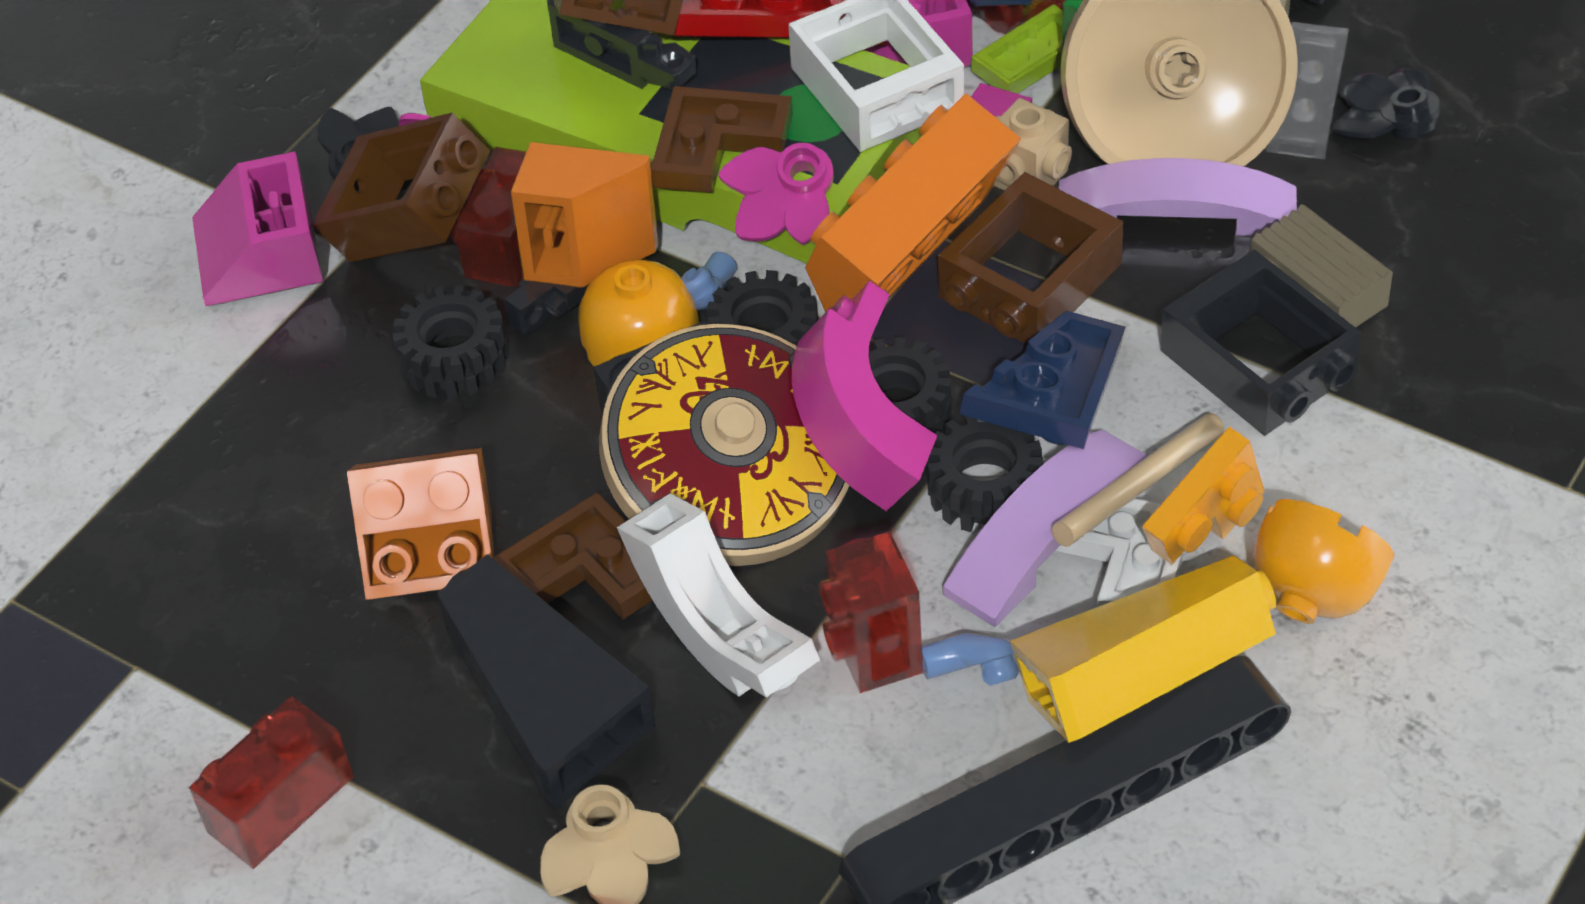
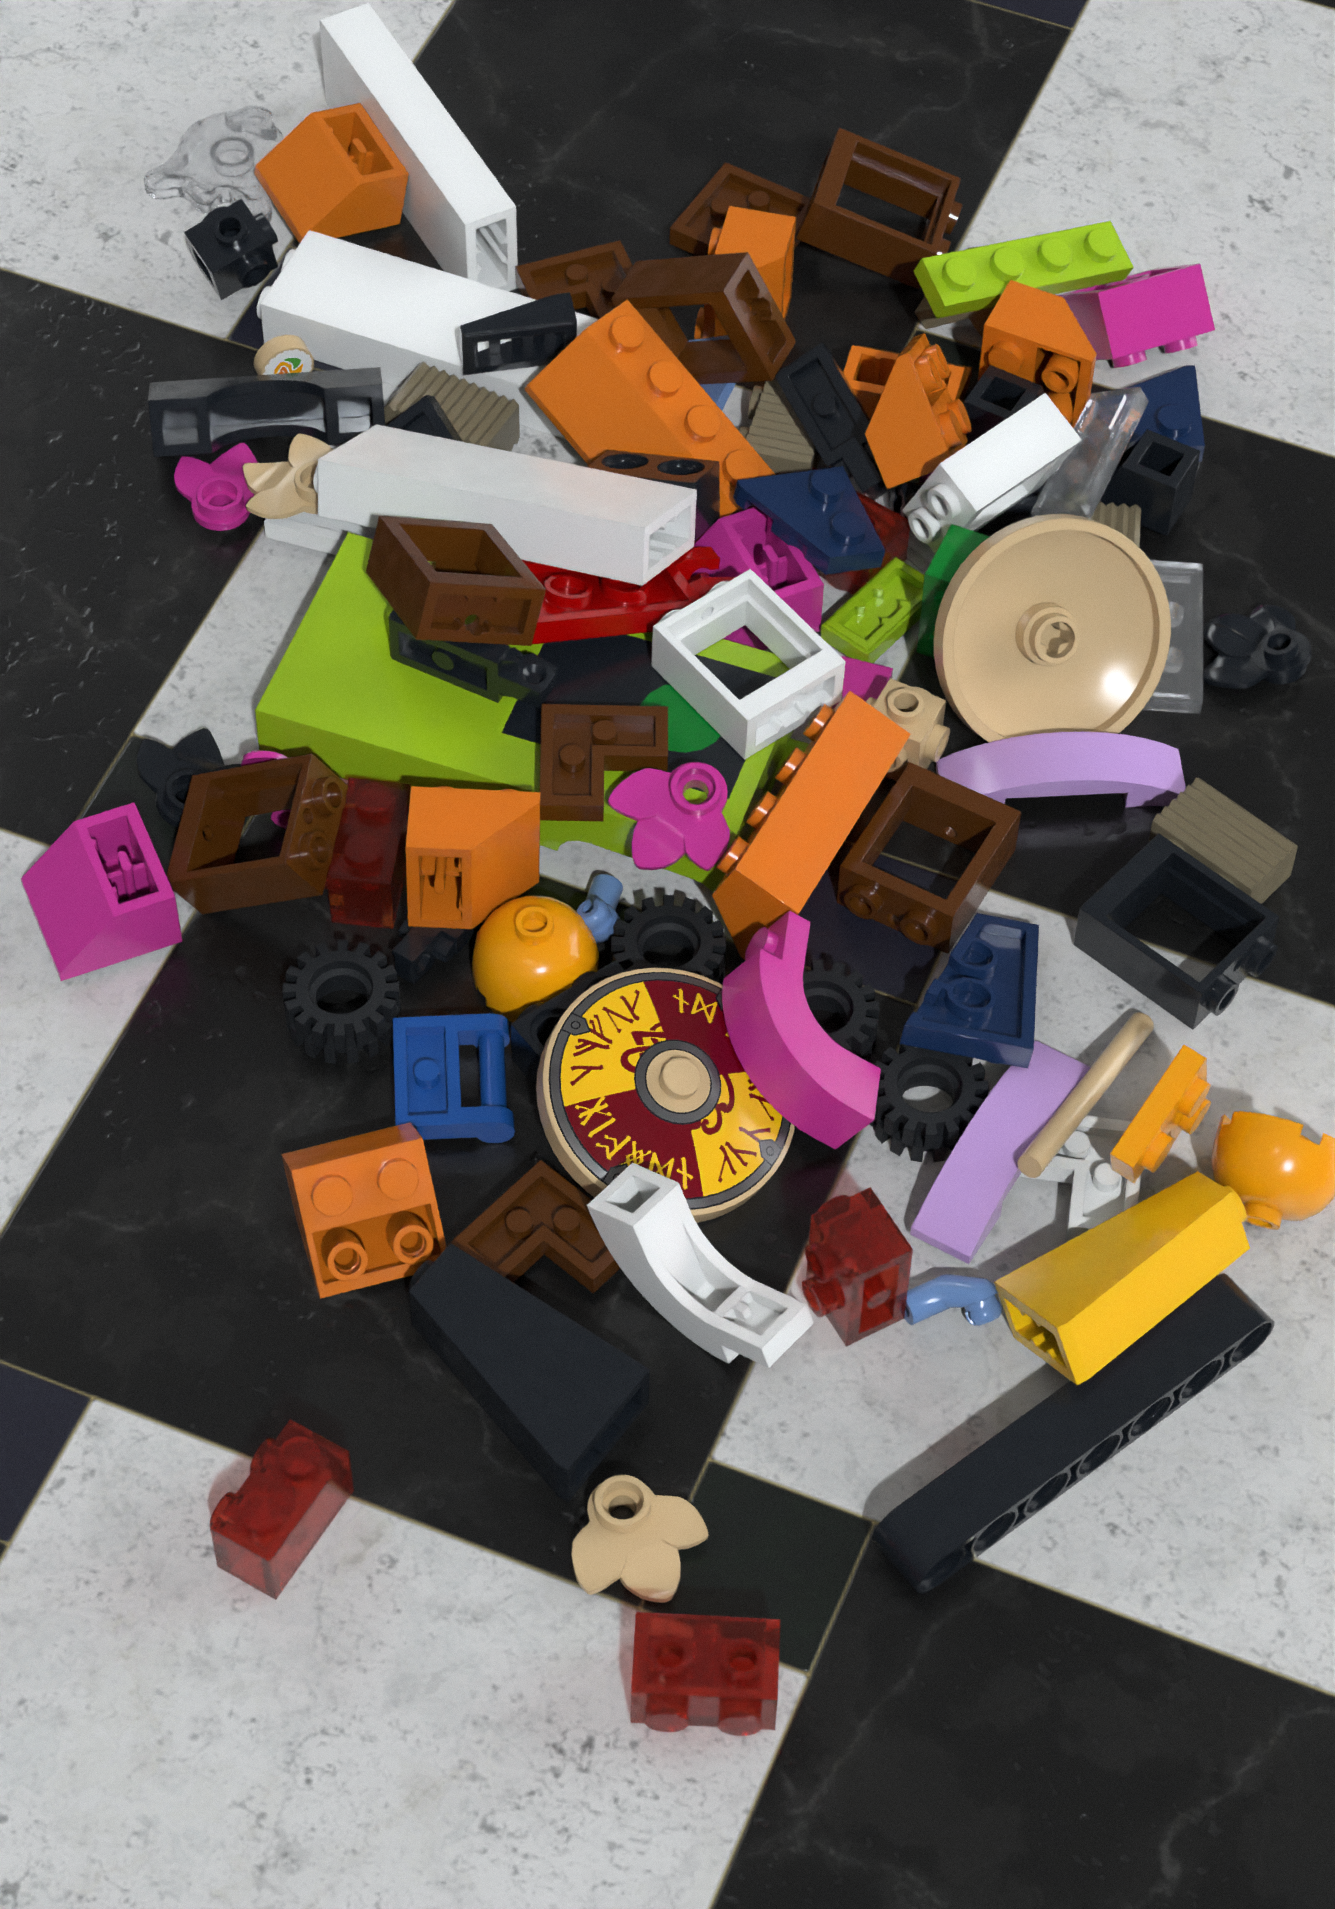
camera: 15 degrees left, 5 degrees up
none -> blue plate [393,1013,515,1144]

